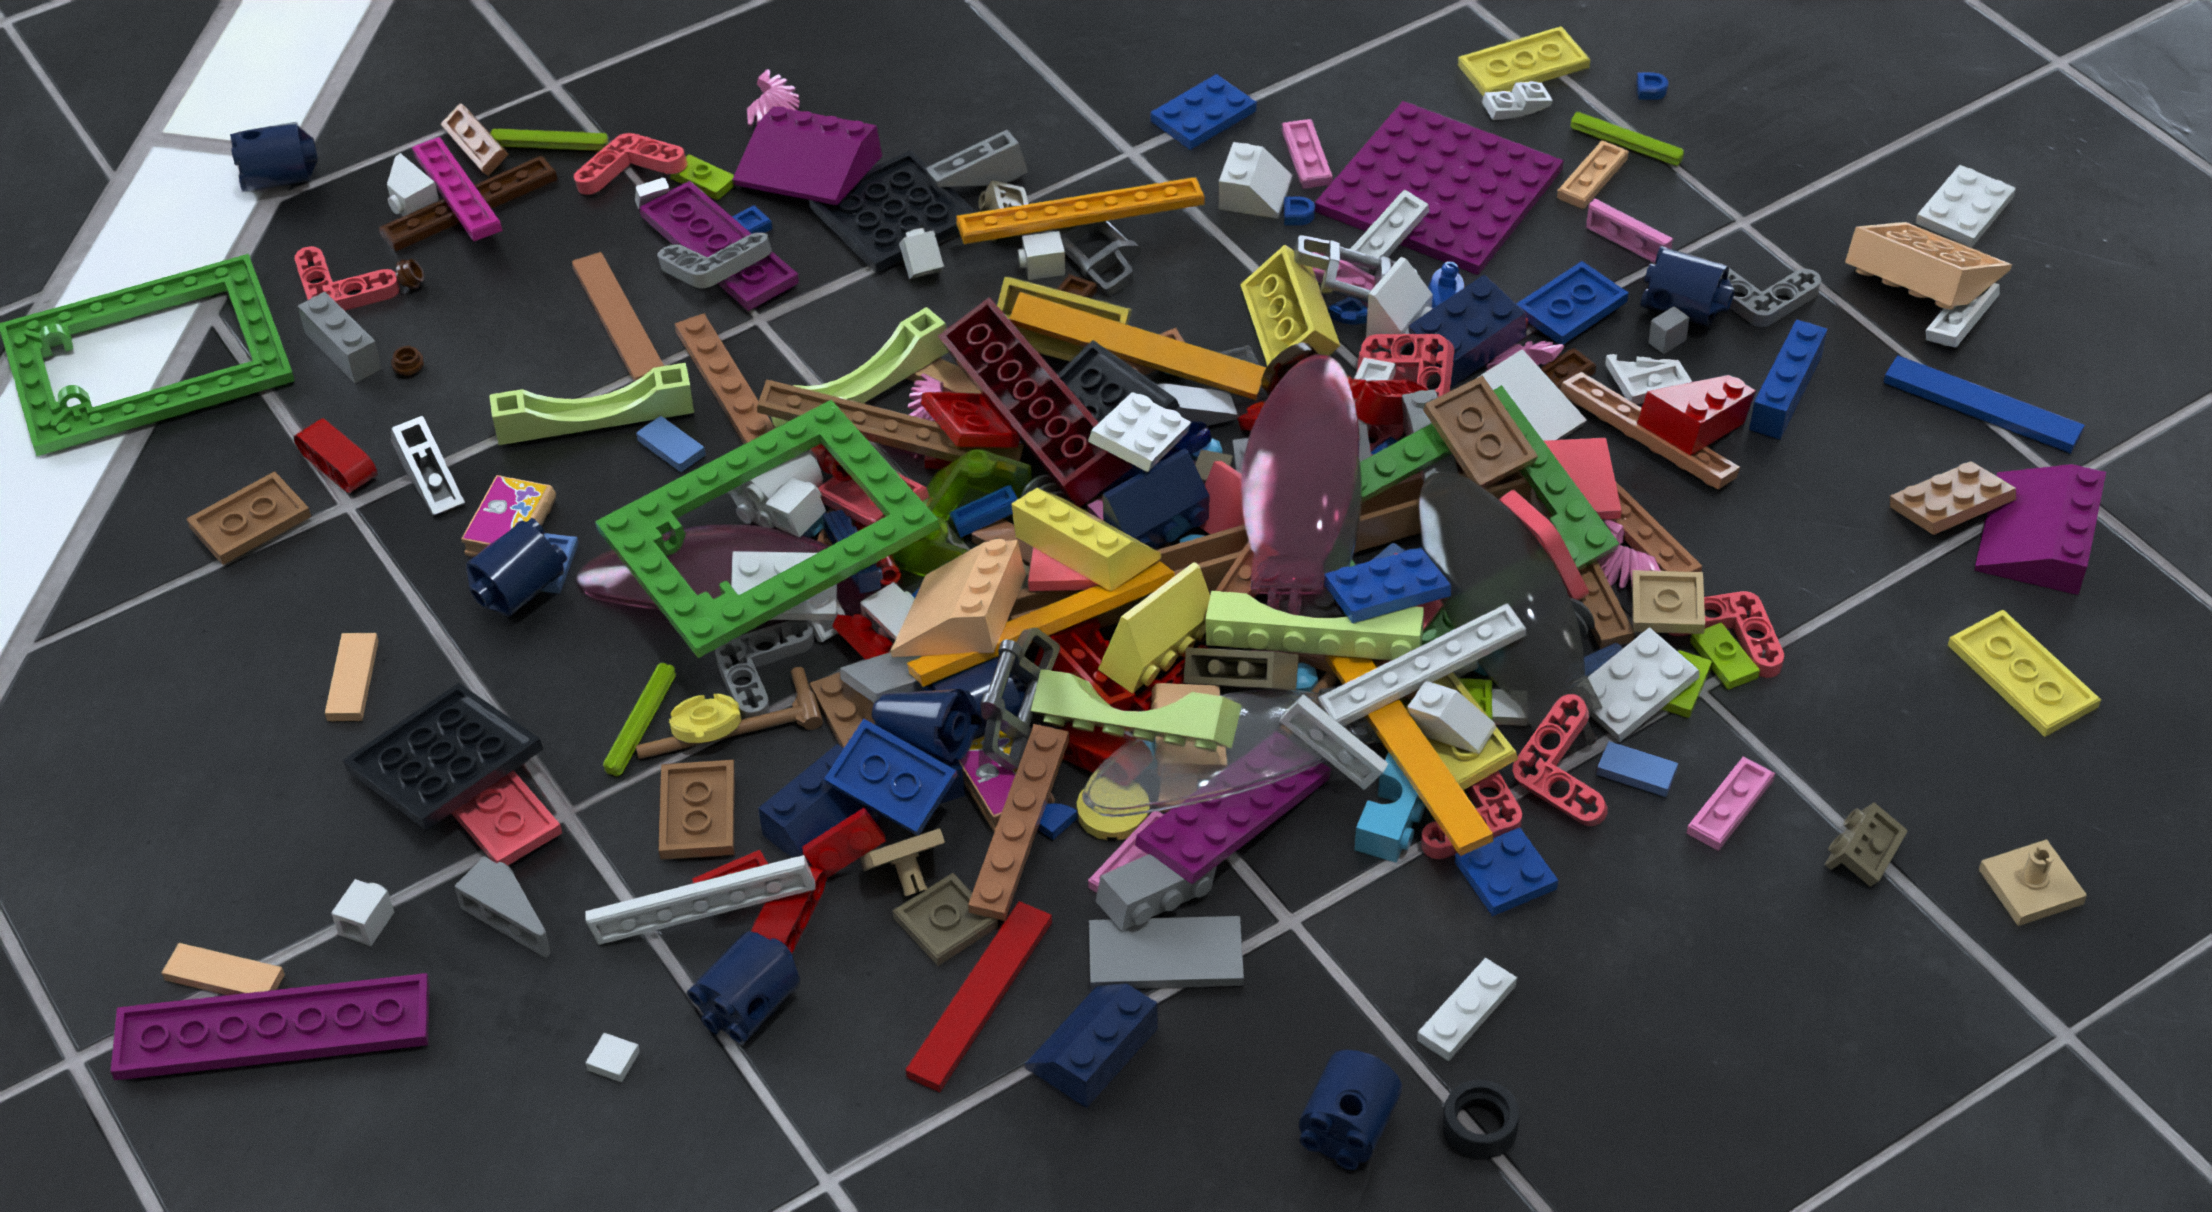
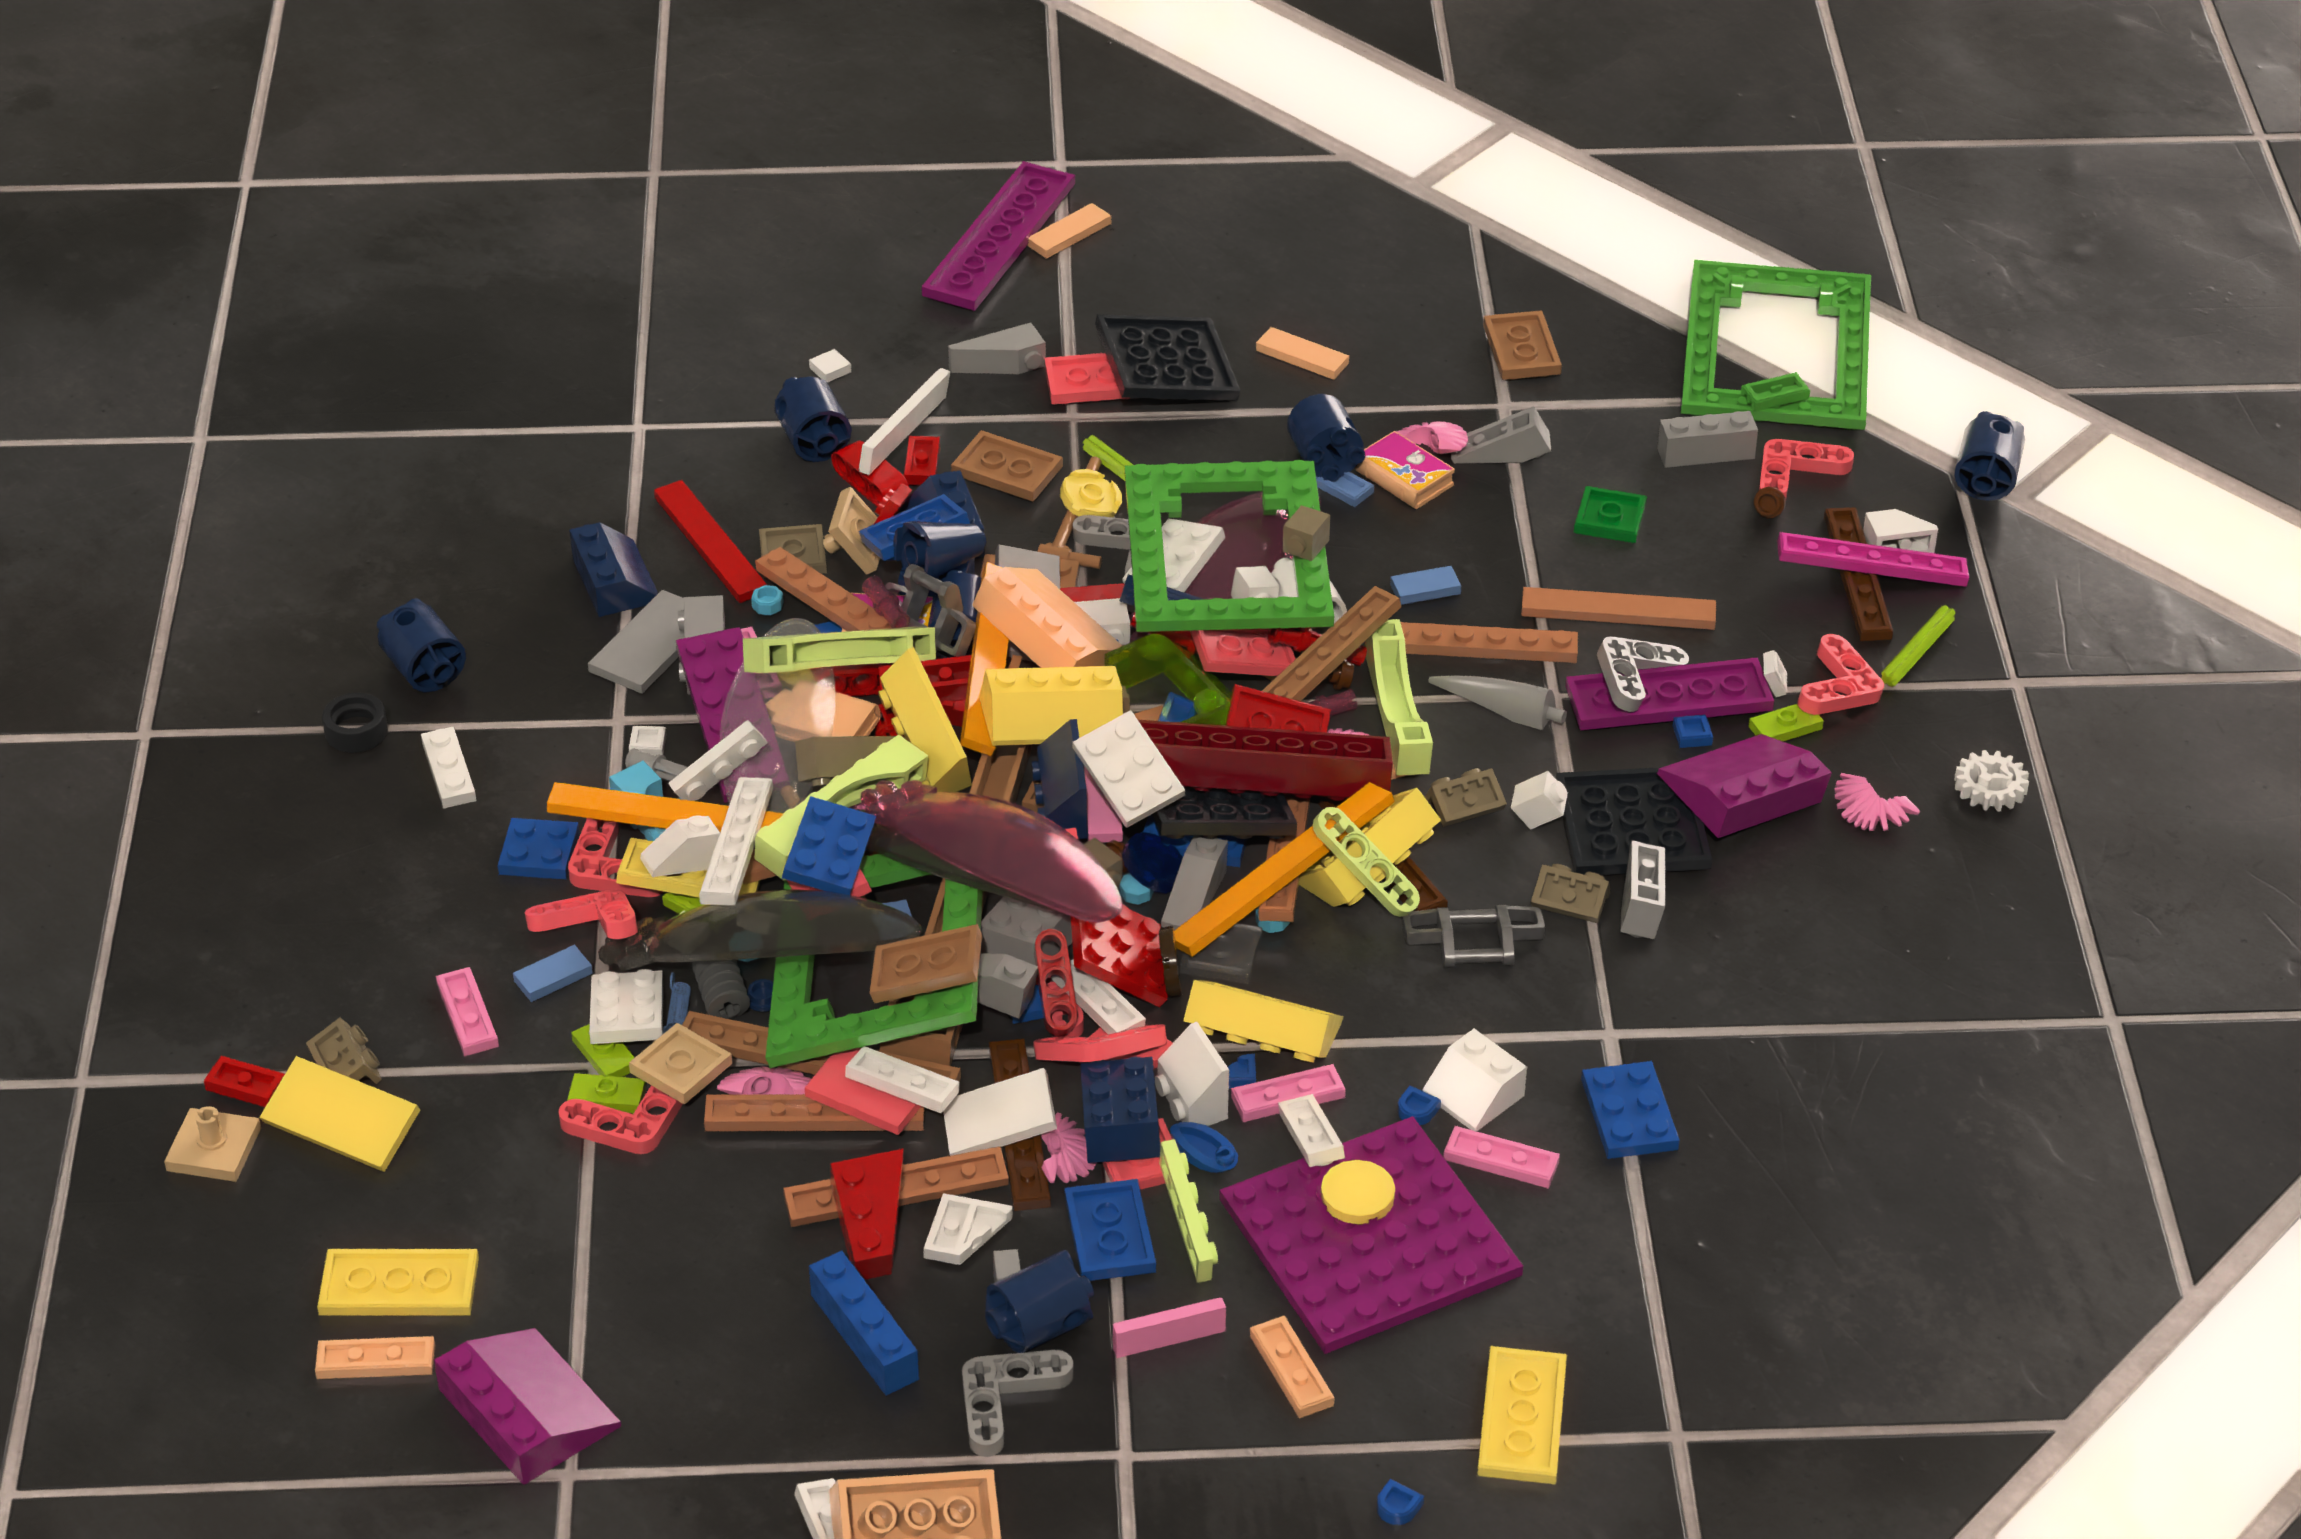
camera: 120 degrees right, 5 degrees down
red beam [293,418,378,493] -> none
white brick [331,879,394,946] -> none
reddish brown plate [391,346,424,375] -> none
tile [440,103,509,176] -> none
yellowish green arch [489,363,694,445] -> none
light orange tile [956,177,1205,244] -> none
white brick [1017,231,1065,280] -> none
flat silver bar [1294,235,1418,303] -> none
white slope [1482,81,1553,120] -> none
coral beam [1498,490,1589,601] -> none
lime axle [1570,112,1684,166] -> none
blue tile [1883,355,2085,453] -> none
medium nougat plate [1890,461,2016,535] -> none
none -> red plate [203,1056,285,1107]
none -> light yellow tile [260,1056,420,1172]
none -> light nougat tile [315,1336,435,1379]
none -> light grey axle [625,748,688,782]
none -> white tile [629,726,667,756]
none -> medium azure tile [751,585,784,615]
none -> white plate [845,1046,959,1113]
none -> clear pink pin [862,576,910,628]
none -> yellowish green plate [1159,1139,1218,1283]
none -> dark tan brick [1283,505,1330,561]
none -> yellowish green beam [1313,807,1420,917]
none -> light yellow tile [1321,1160,1395,1224]
none -> bright pink hair [1396,422,1468,454]
none -> dark tan bracket [1425,768,1507,827]
none -> light grey piece [1428,675,1567,730]
none -> green tile [1574,486,1647,543]
none -> bright green tile [1741,372,1810,412]
none -> white gear [1954,750,2029,812]

